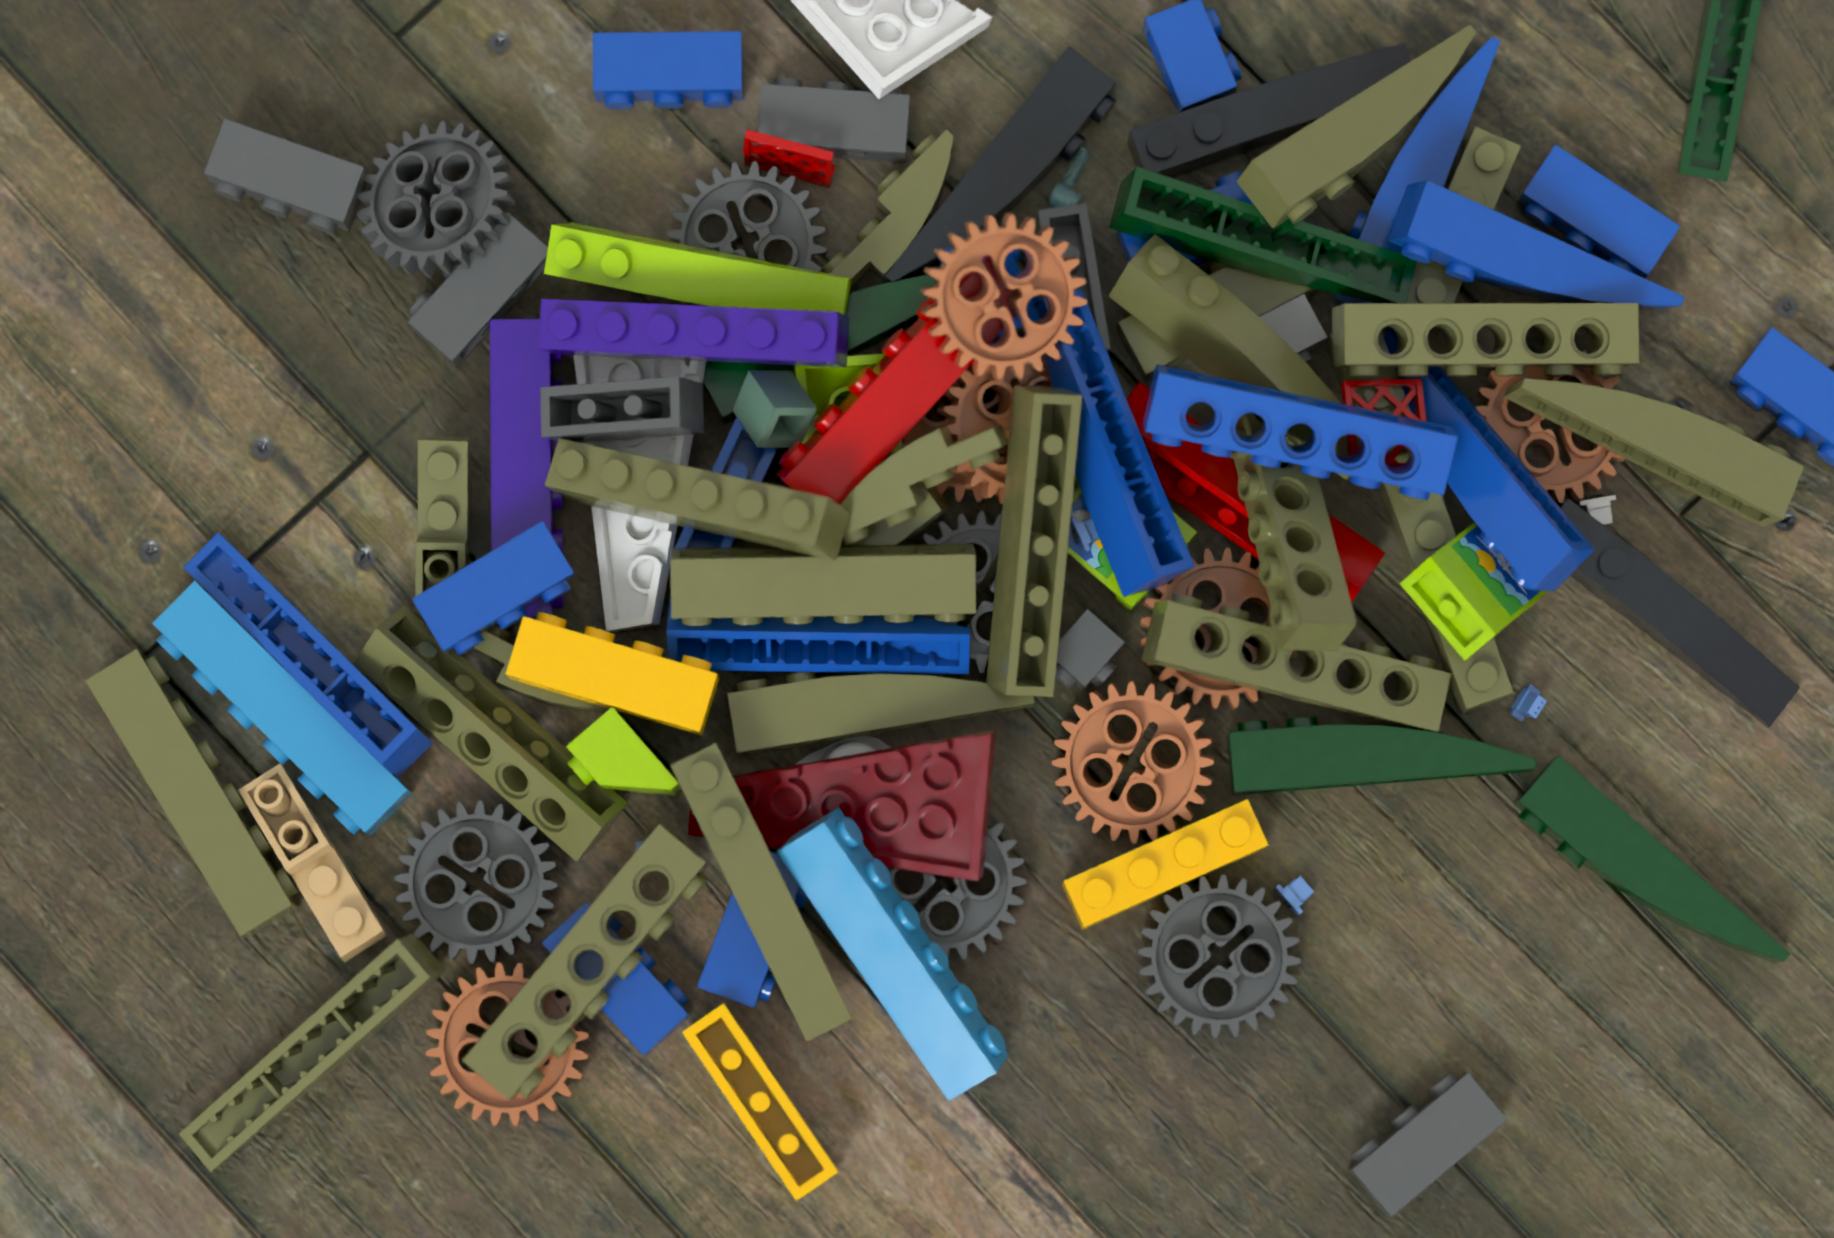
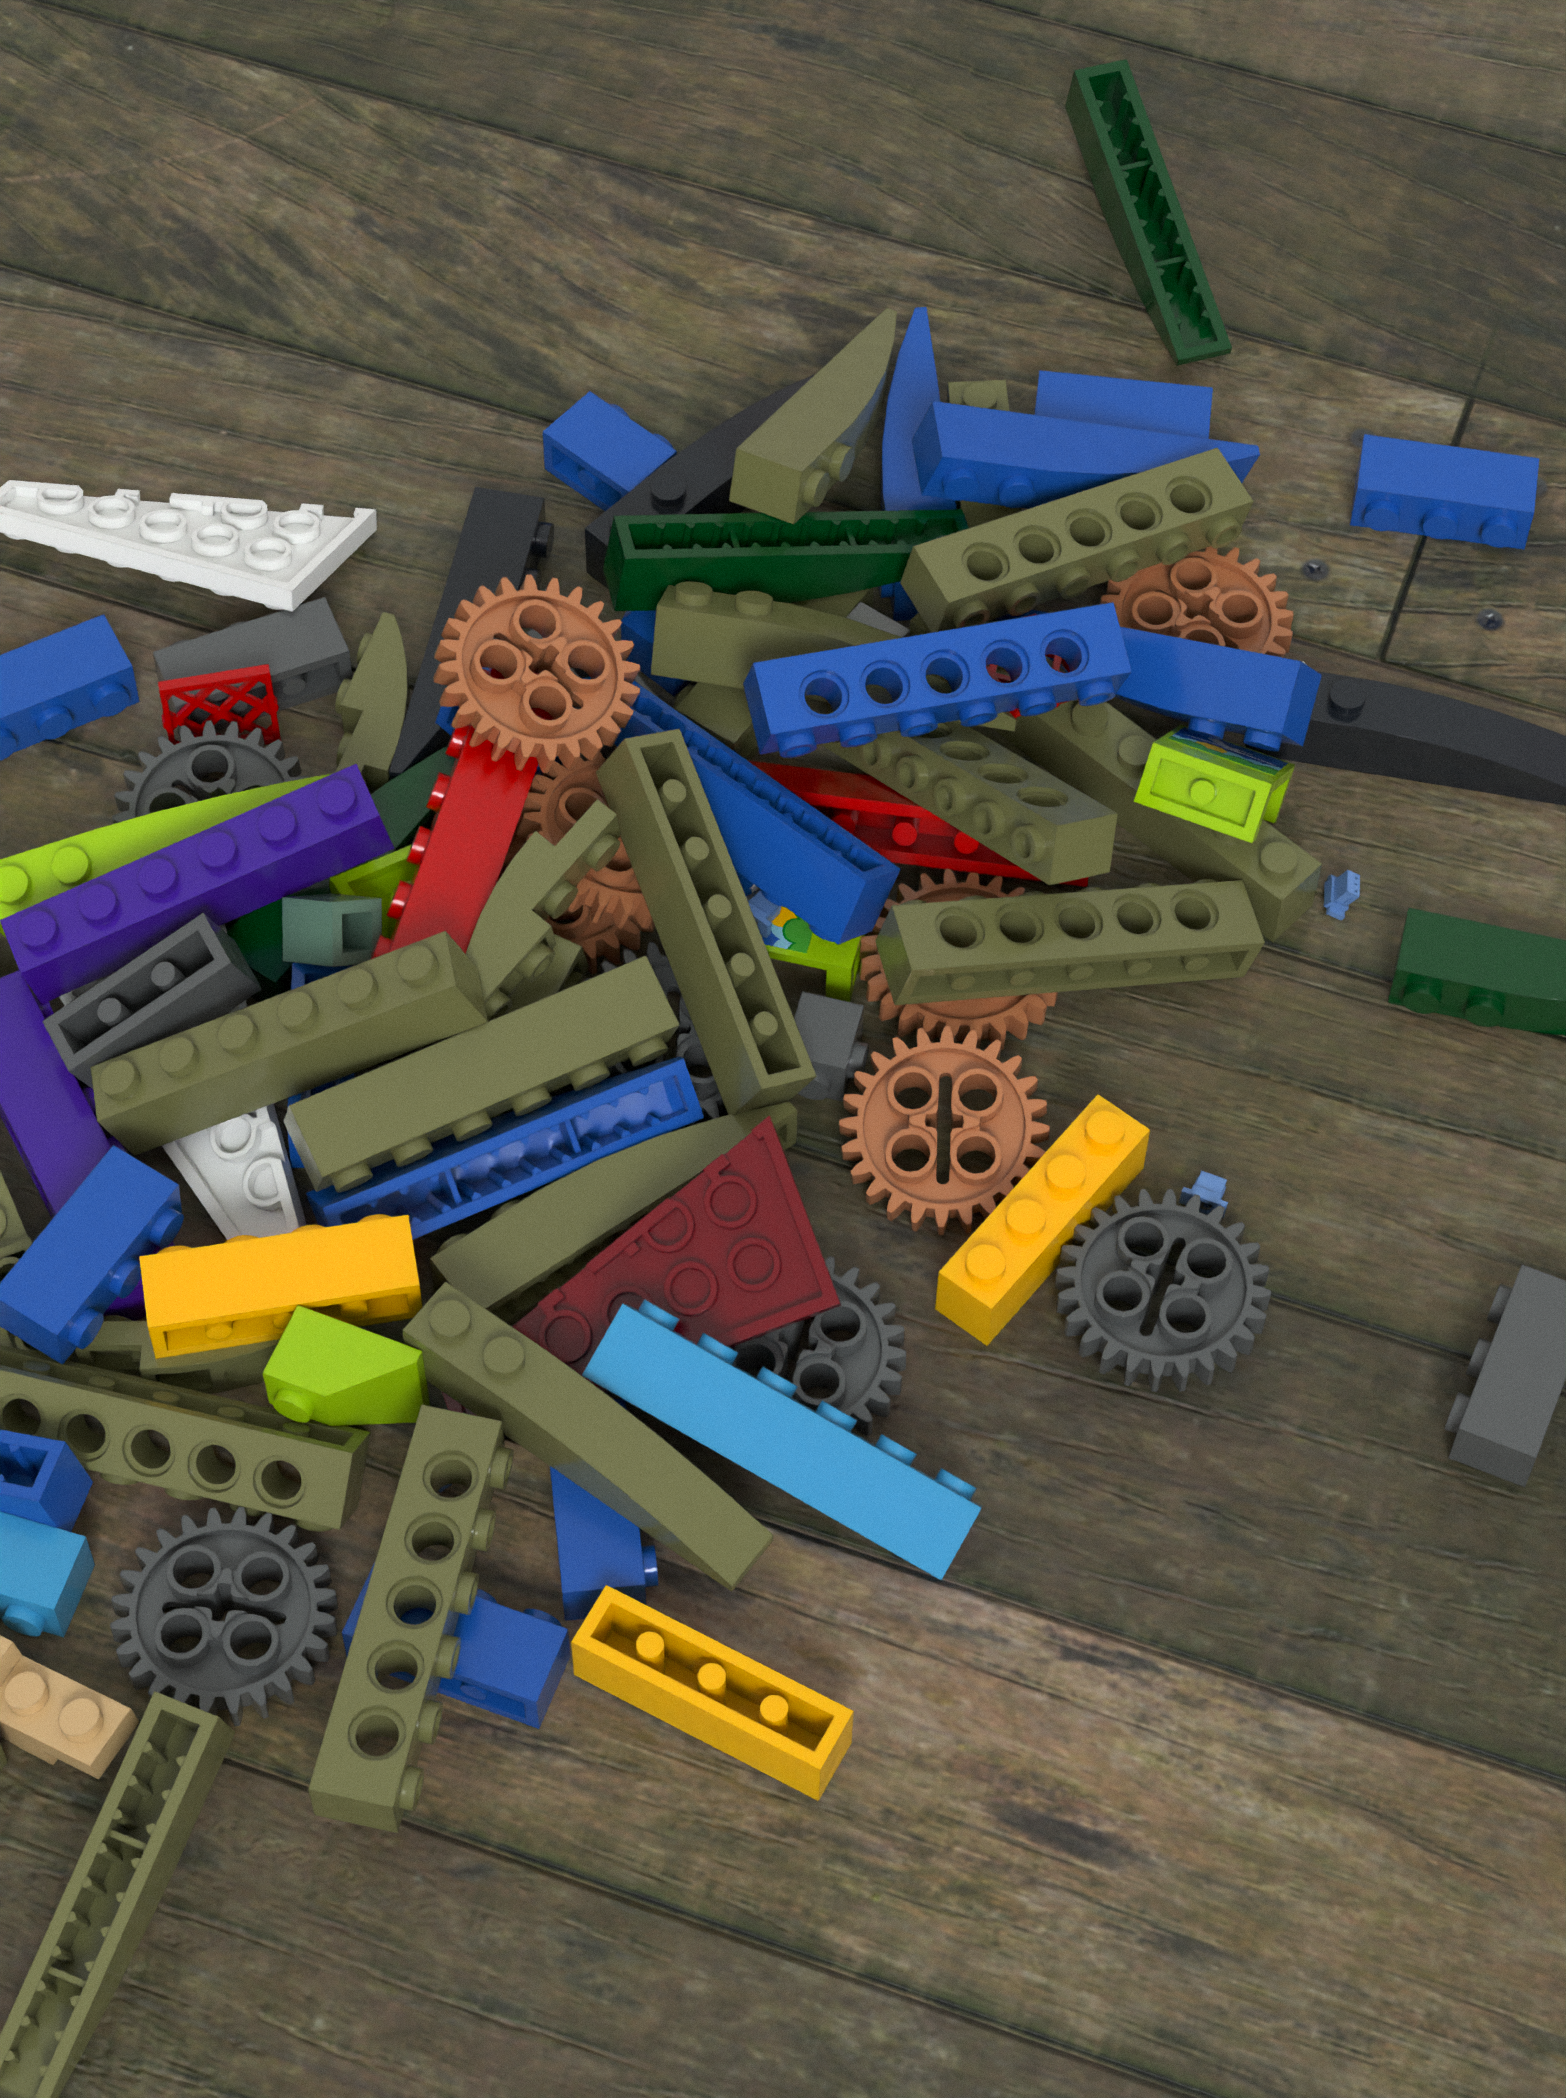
camera: 30 degrees left, 25 degrees down
nougat gear [425,963,590,1126] -> none
dark green slope [1226,717,1536,796] -> none
olive slope [1504,378,1804,528] -> none

